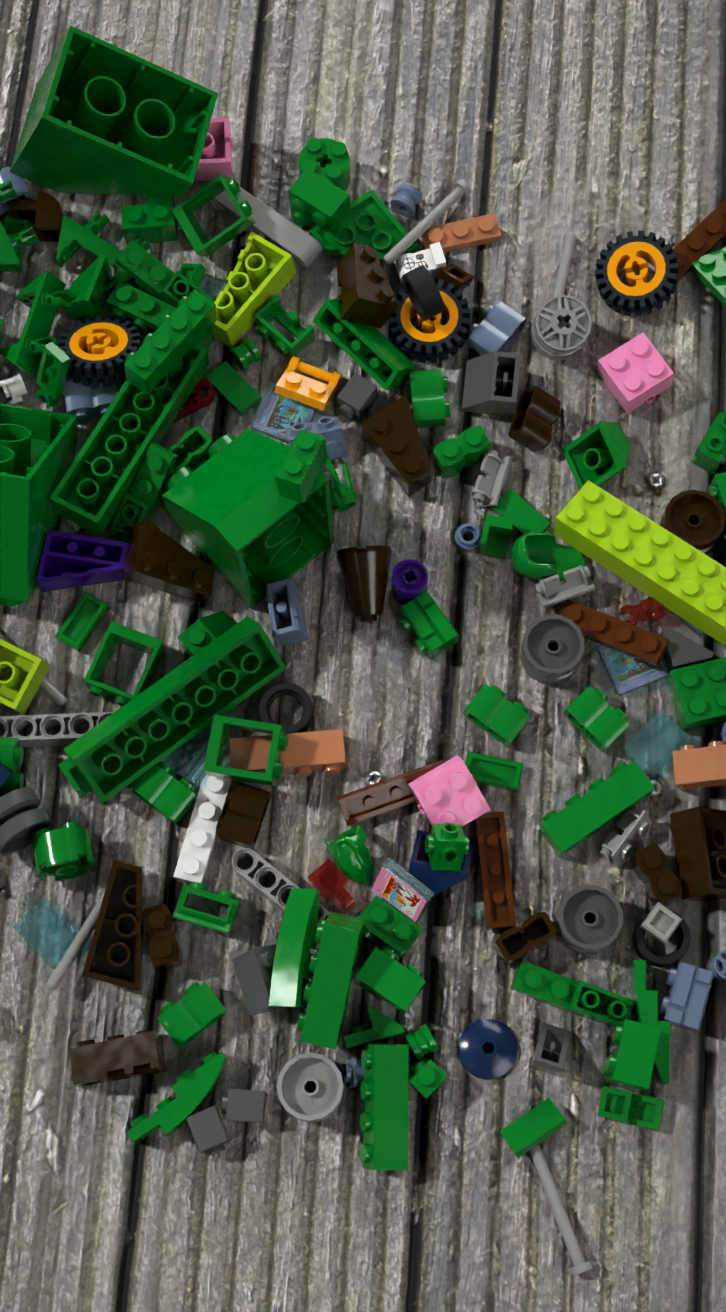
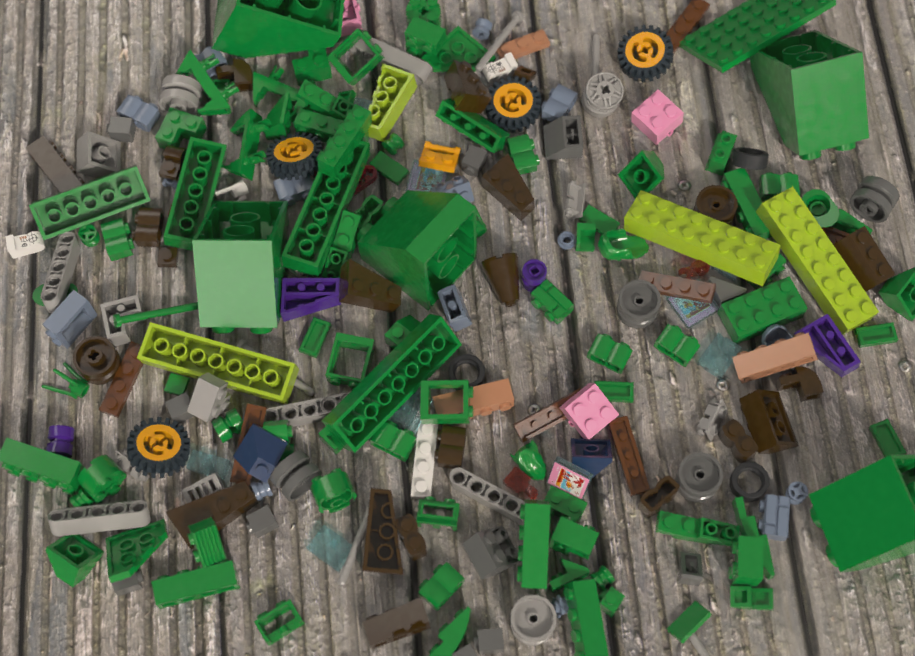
camera: 10 degrees left, 5 degrees down
green plate [36,342,70,409] -> none
green window [254,295,315,358] -> none
green slope [269,889,320,1008] -> none
green brick [275,429,328,503] -> none
black tyre [402,265,444,321] -> none
green brick [425,823,469,871] -> none
green brick [433,426,490,478] -> none
dark blue dish [458,1019,517,1080] -> none
dark brown brick [508,386,561,451] -> none
light grey hinge [534,565,596,608] -> none
green brick [539,760,655,858] -> none
light grey tile [640,902,682,944] -> none

